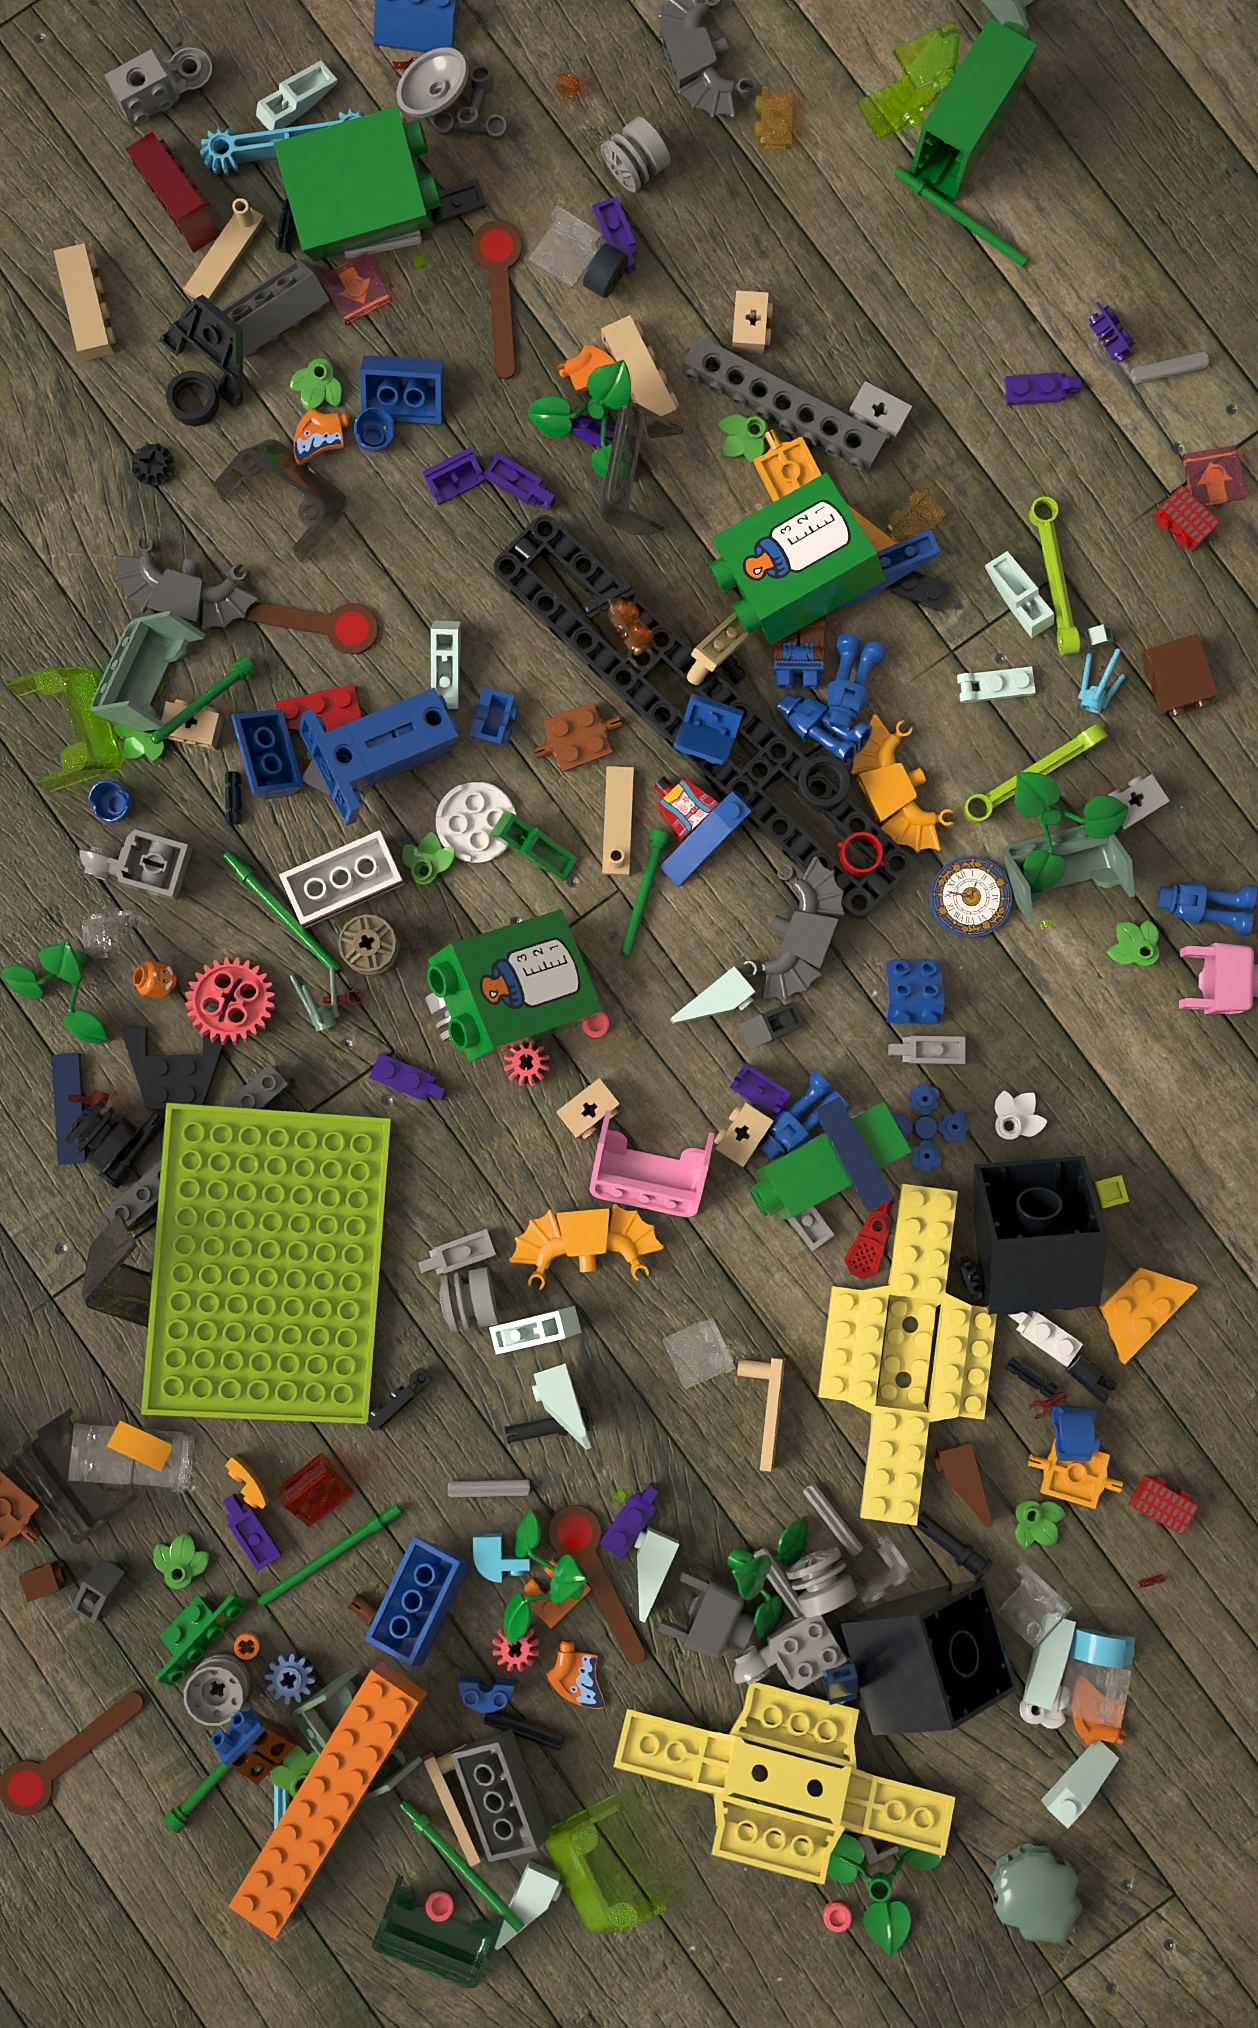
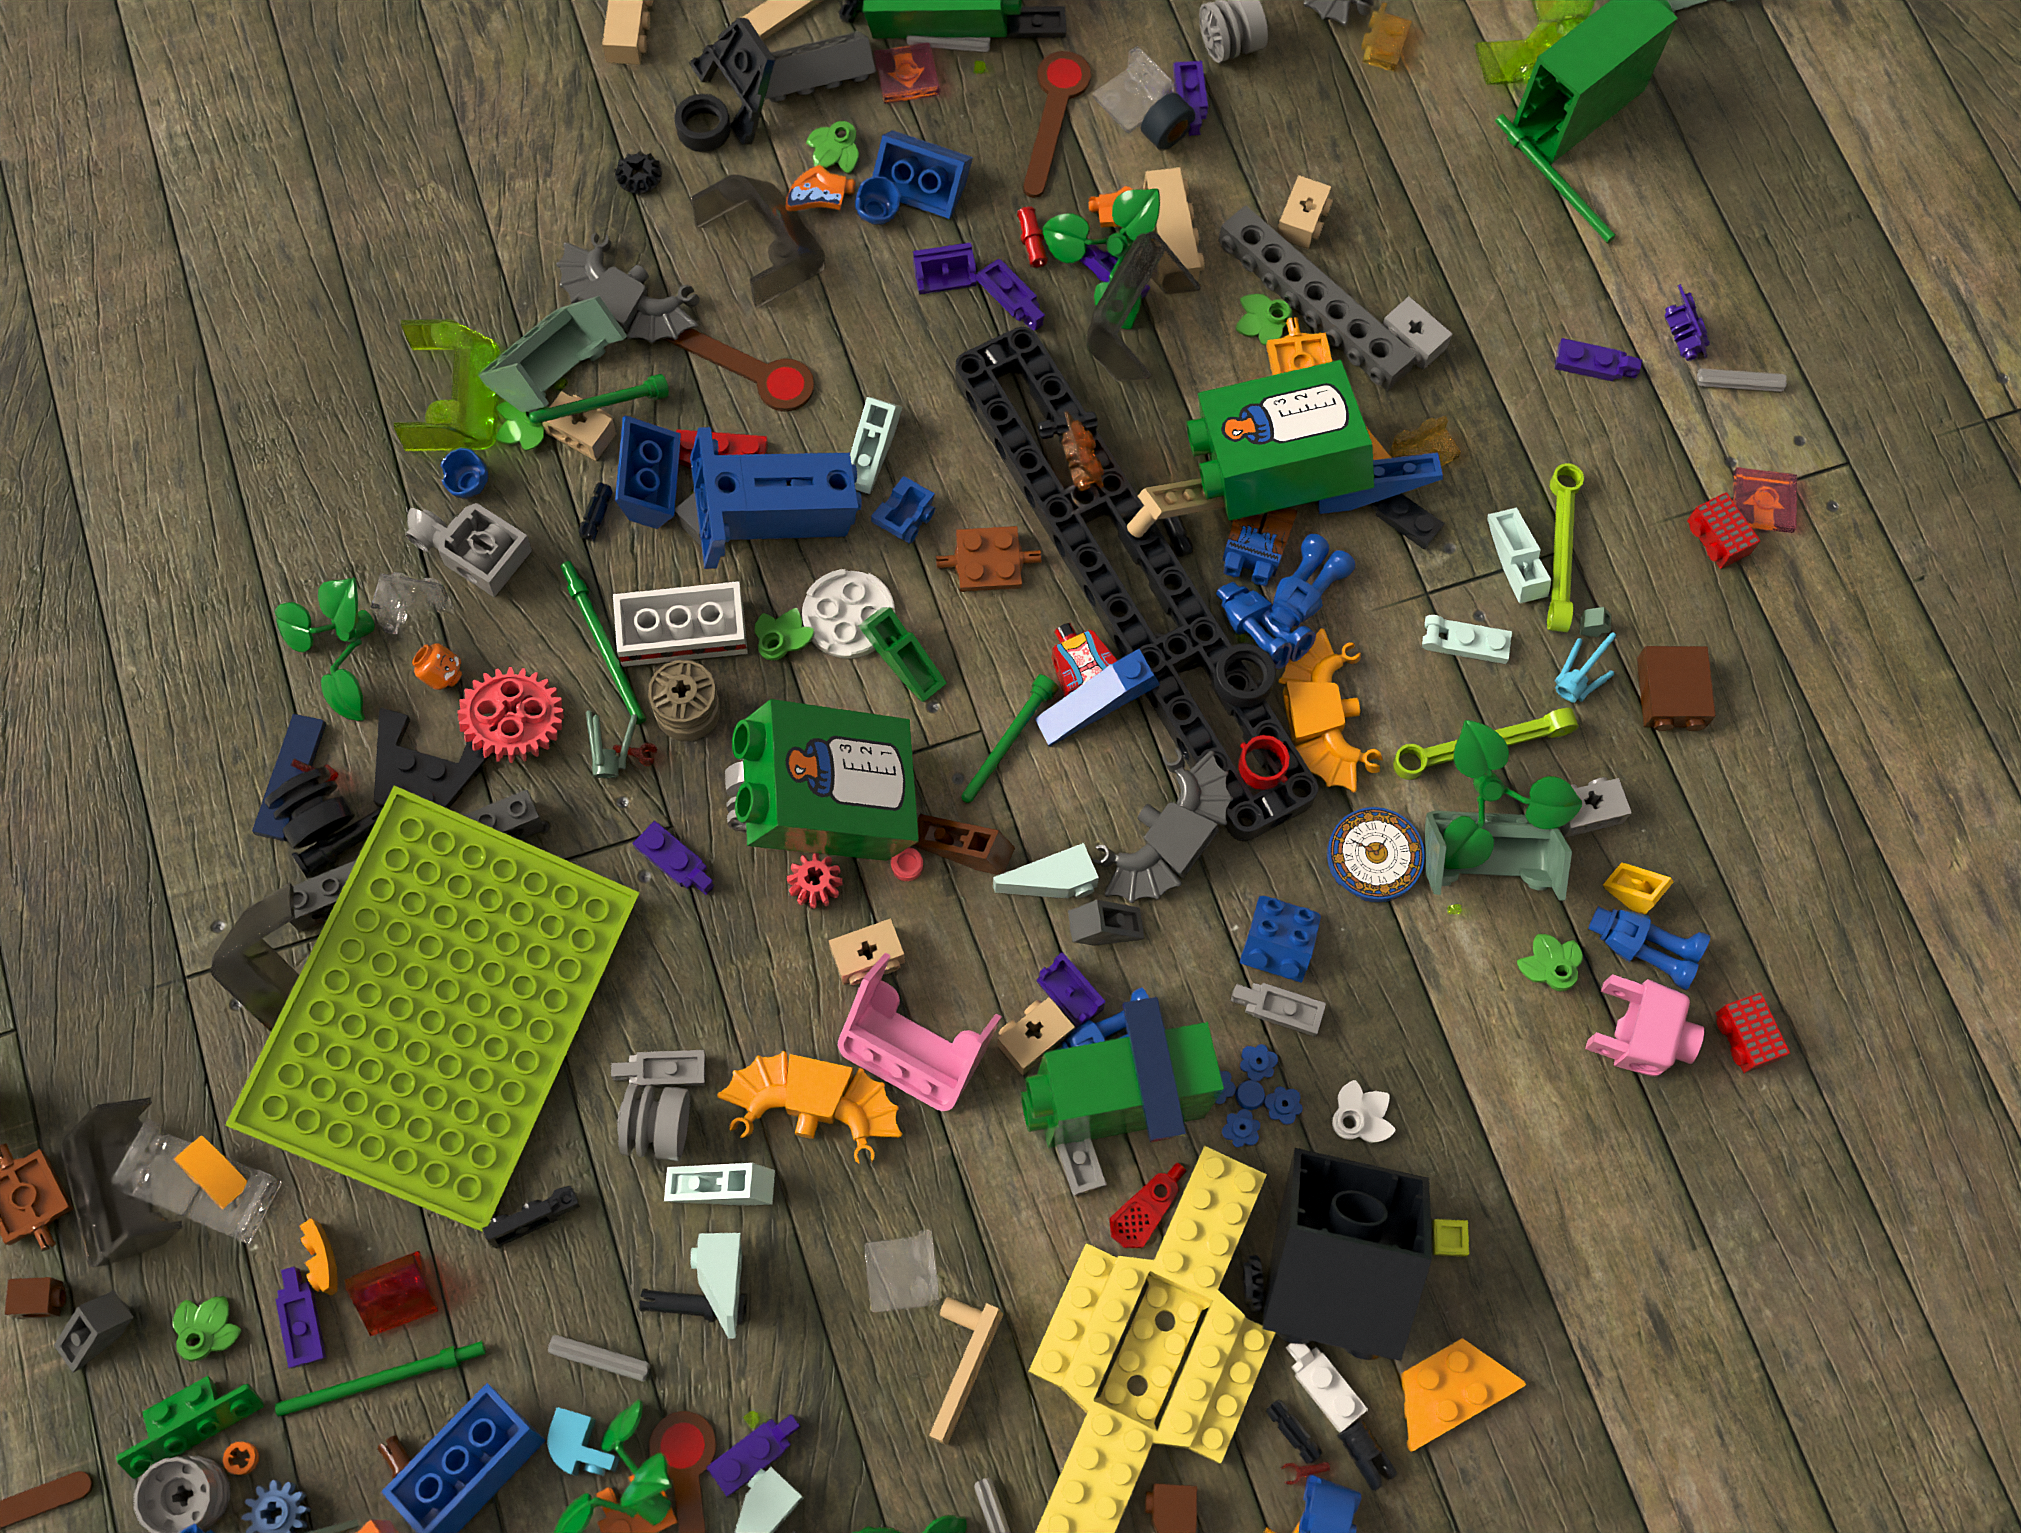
camera: 15 degrees right, 15 degrees down
tan piece [602,766,634,876] -> none
blue bracket [674,693,744,765] -> none
none -> reddish brown slope [912,814,1015,875]
none -> red pin [1017,207,1048,268]
none -> yellow slope [1603,862,1673,914]

